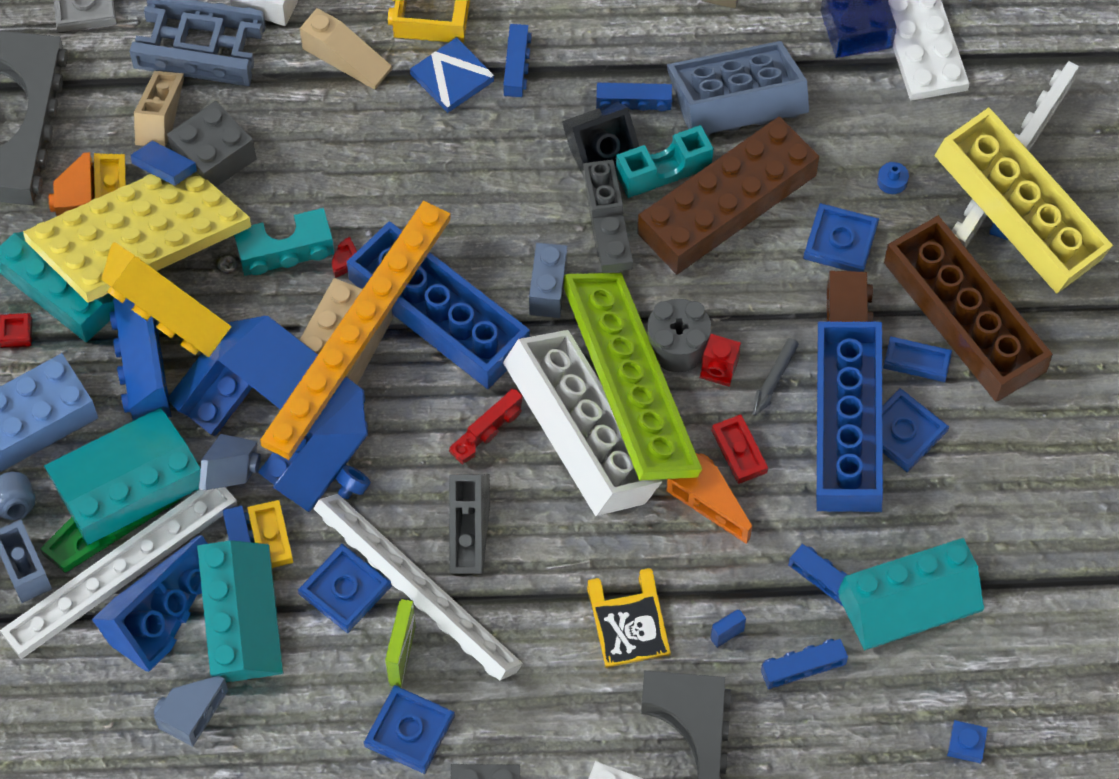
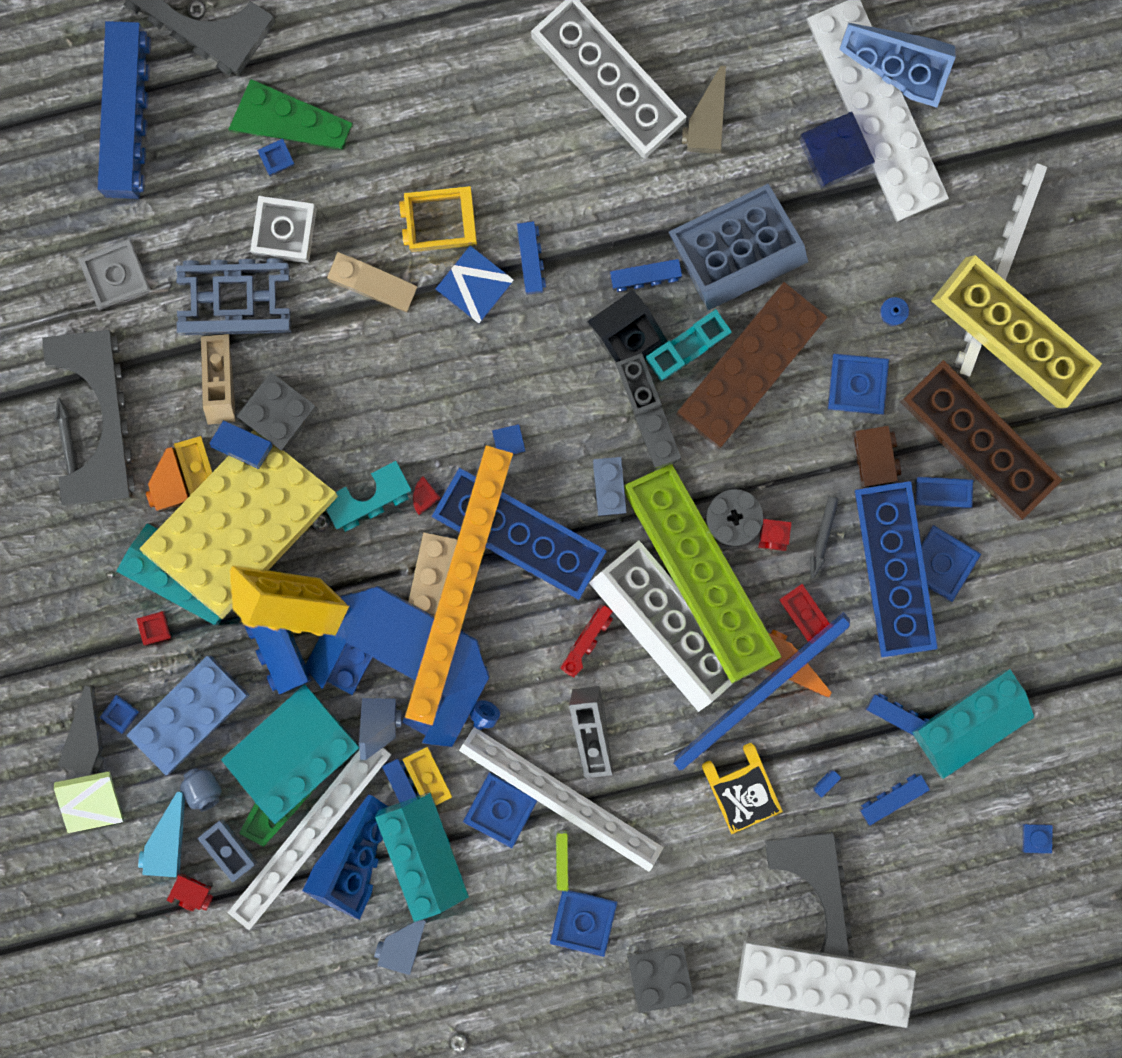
camera: 10 degrees left, 25 degrees up
none -> blue tile [492,424,526,455]
none -> blue tile [674,612,850,770]

